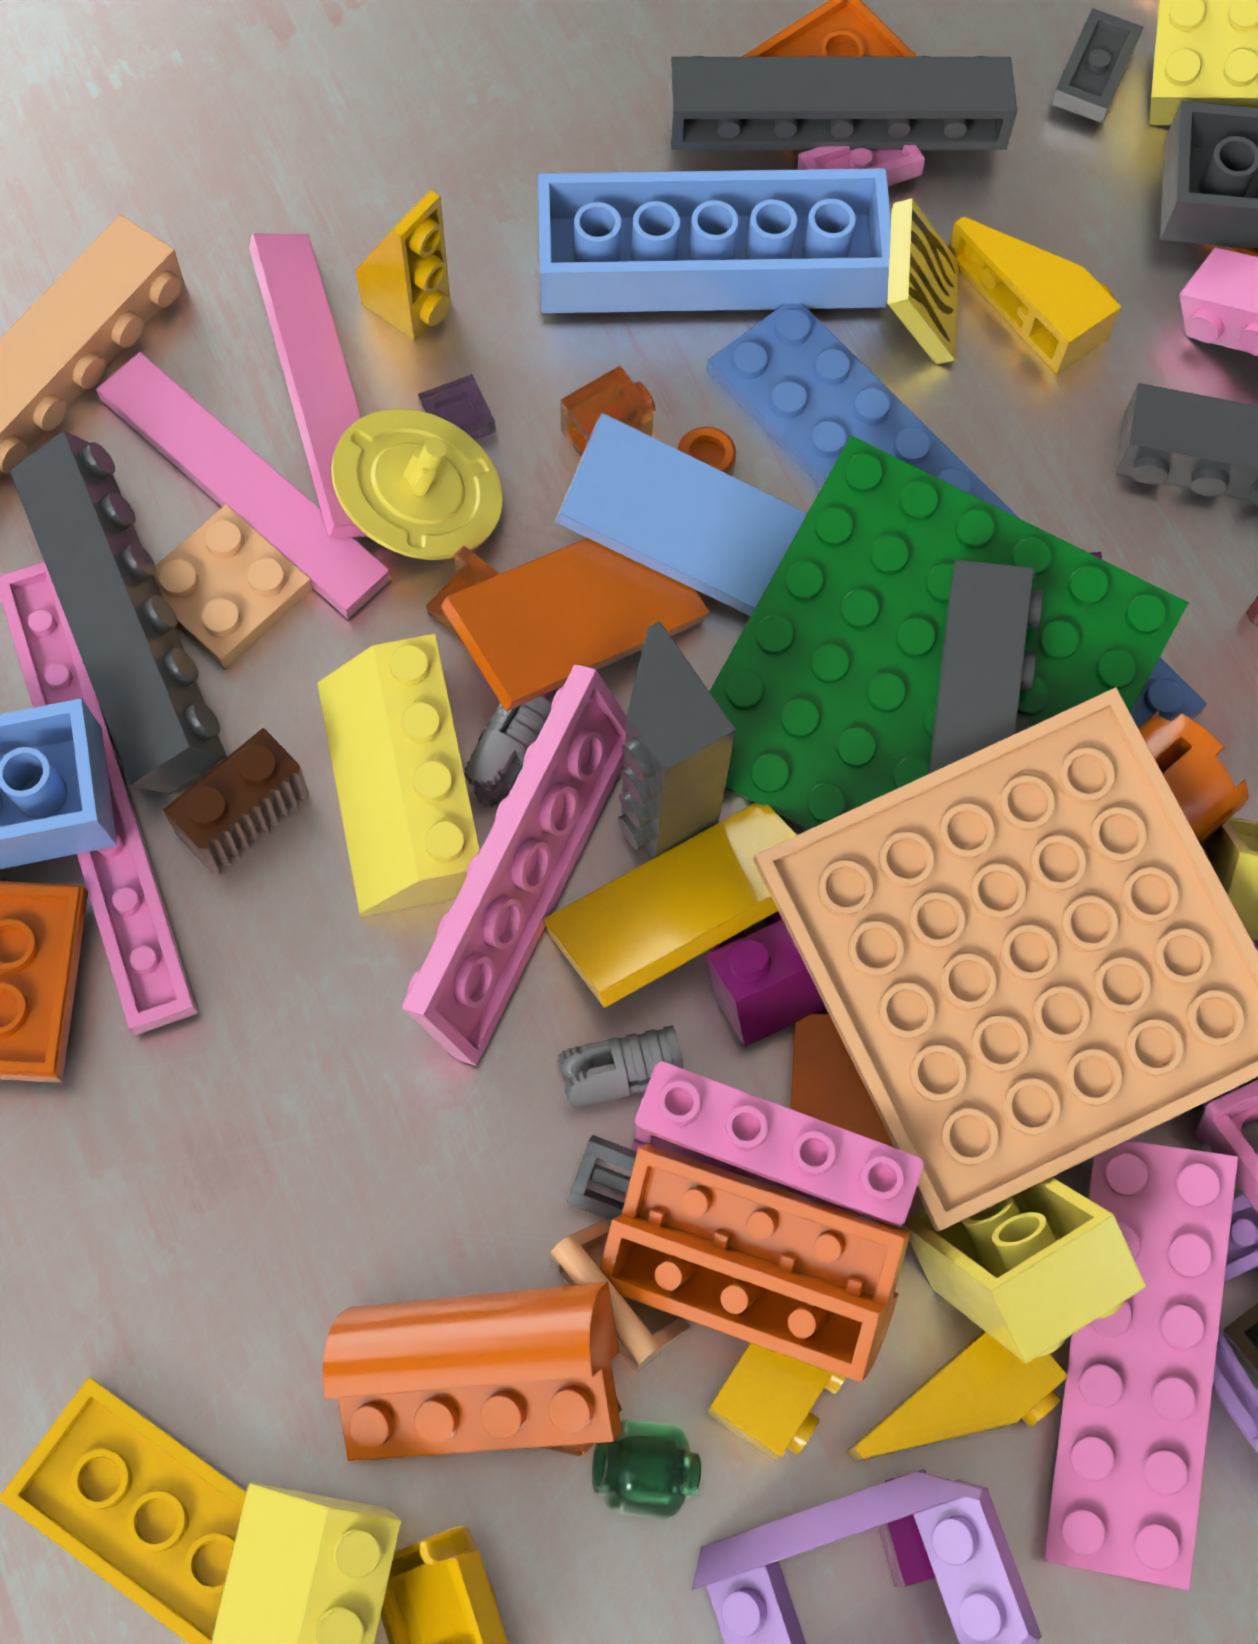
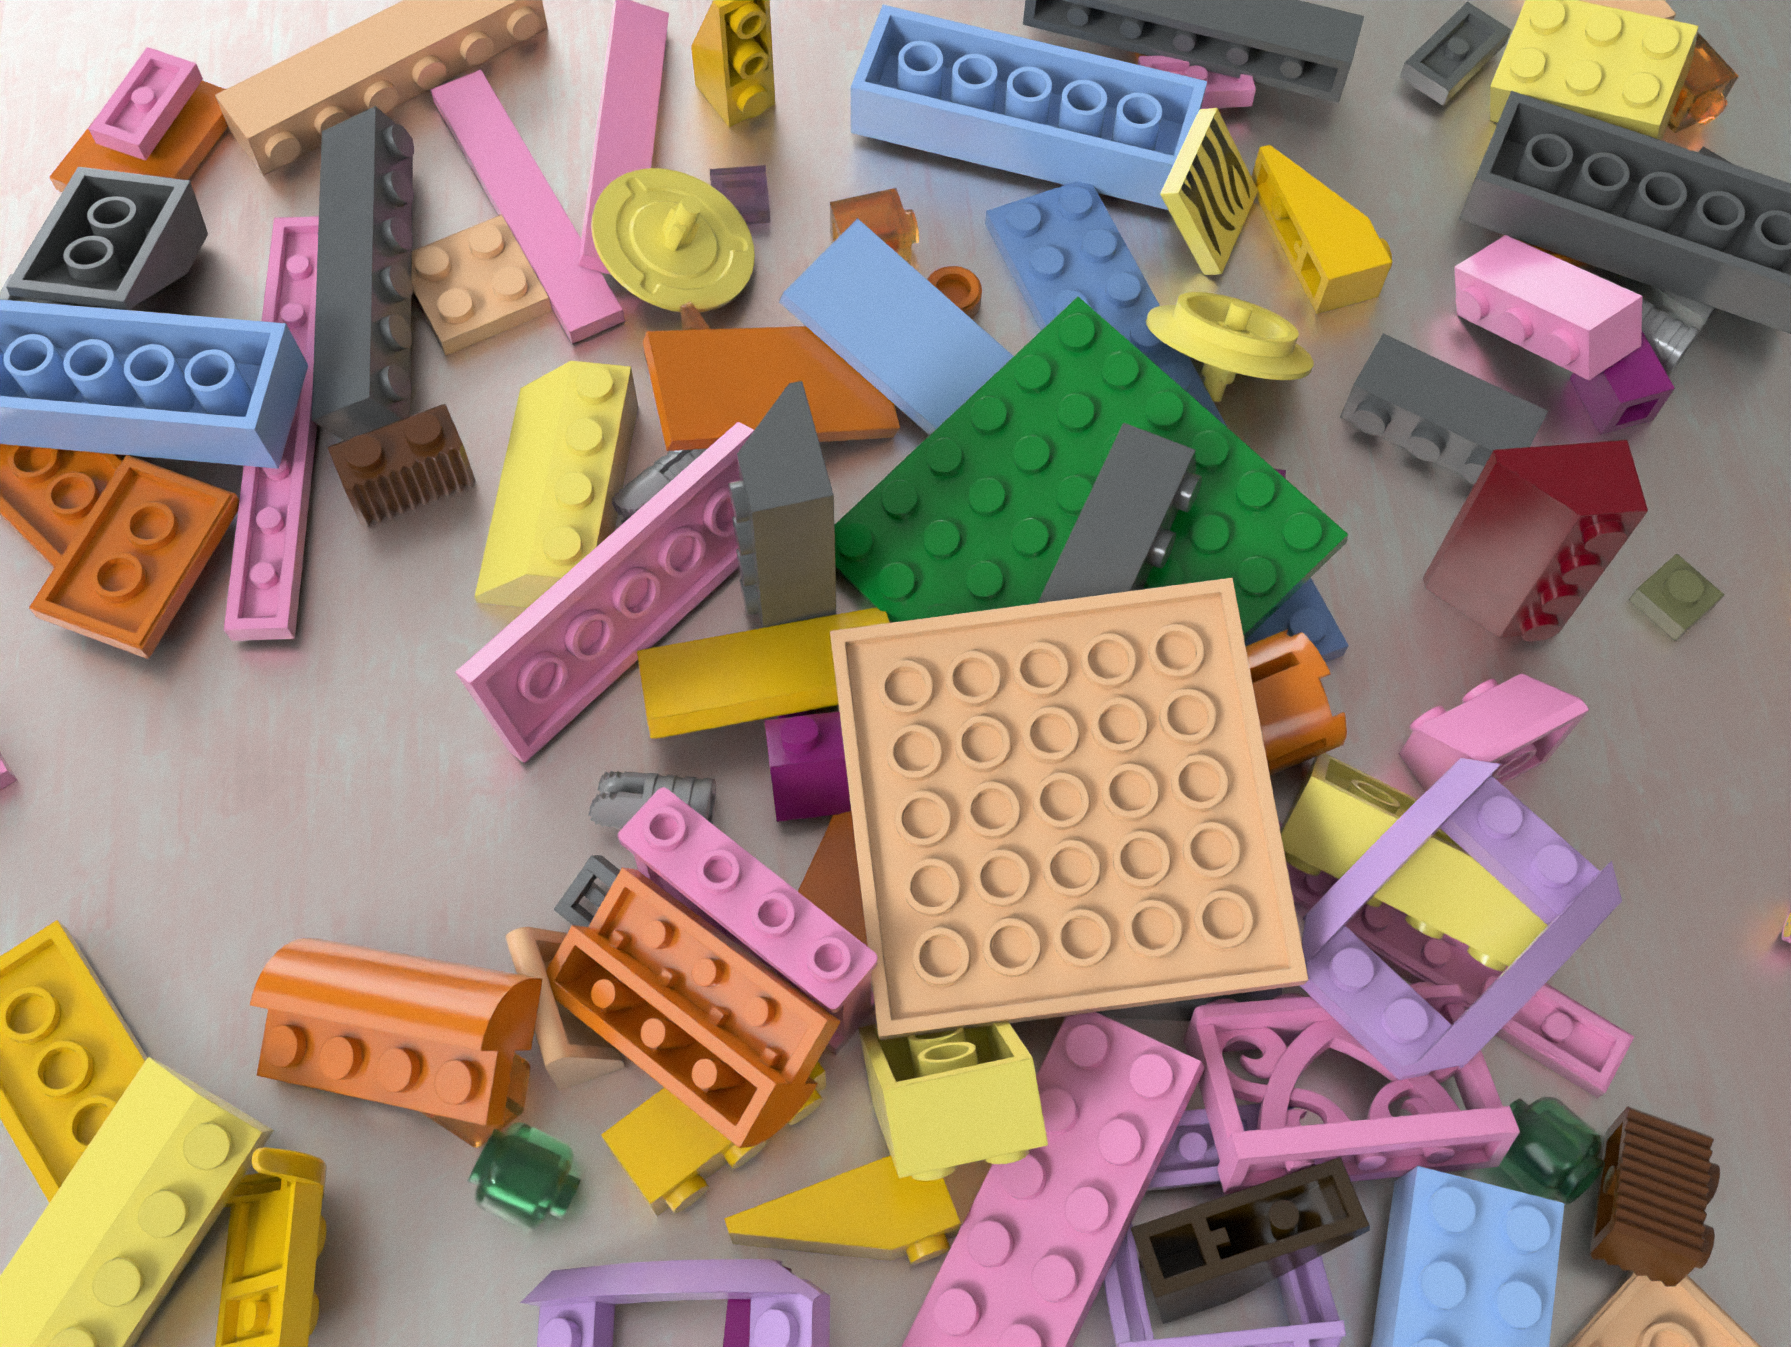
camera: 20 degrees right, 5 degrees down
none -> light yellow piece [1146,292,1314,402]

